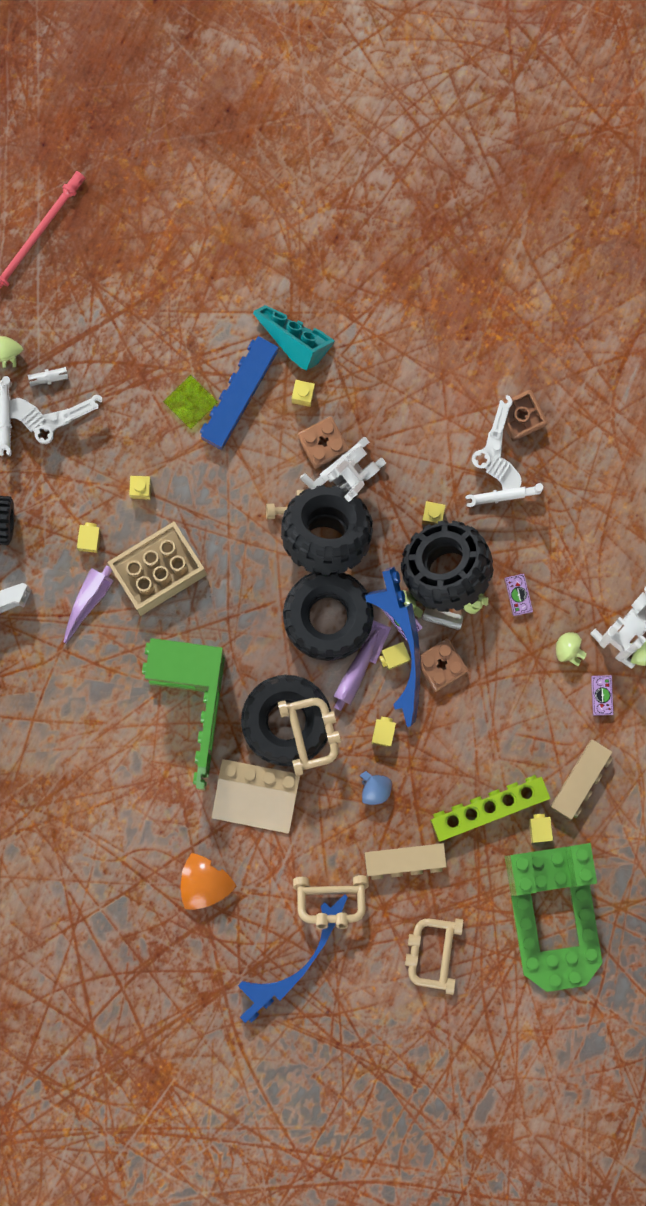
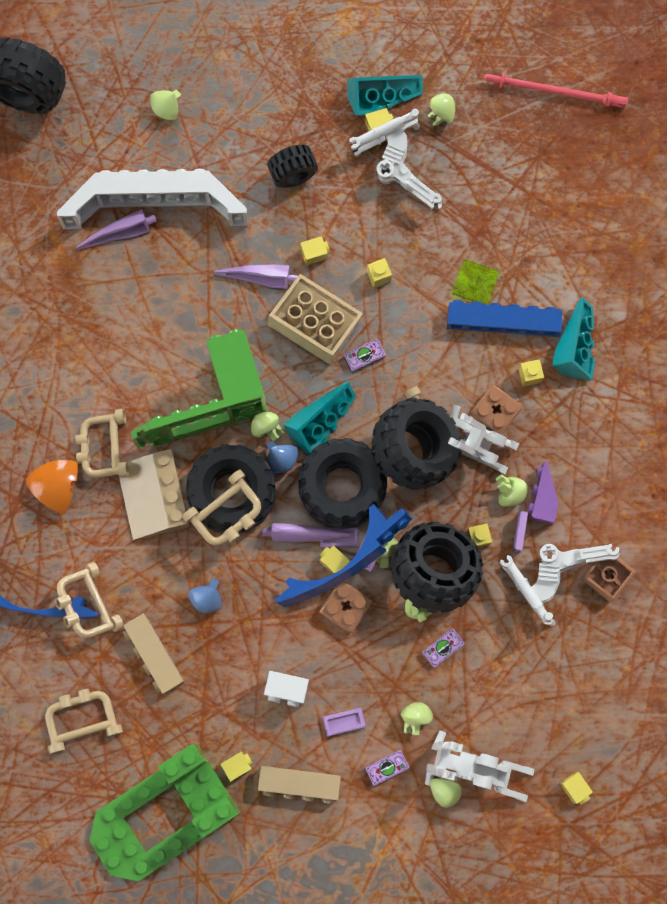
camera: 65 degrees right, 5 degrees down
white pin [28,367,68,387] -> none
light yellow brick [371,716,396,747] -> none
white slope [422,607,463,630] -> none
lime brick [430,775,551,842] -> none
none -> tan bar [75,409,130,478]
none -> yellowish green piece [251,412,284,441]
none -> white brick [264,671,309,708]
none -> medium blue piece [267,441,298,473]
none -> teal wedge [283,381,356,455]
none -> lavender tile [323,708,366,737]
none -> tile [344,339,386,372]
none -> yellowish green piece [496,474,527,507]
none -> lavender tile [512,511,528,553]
none -> medium lavender slope [527,461,559,526]

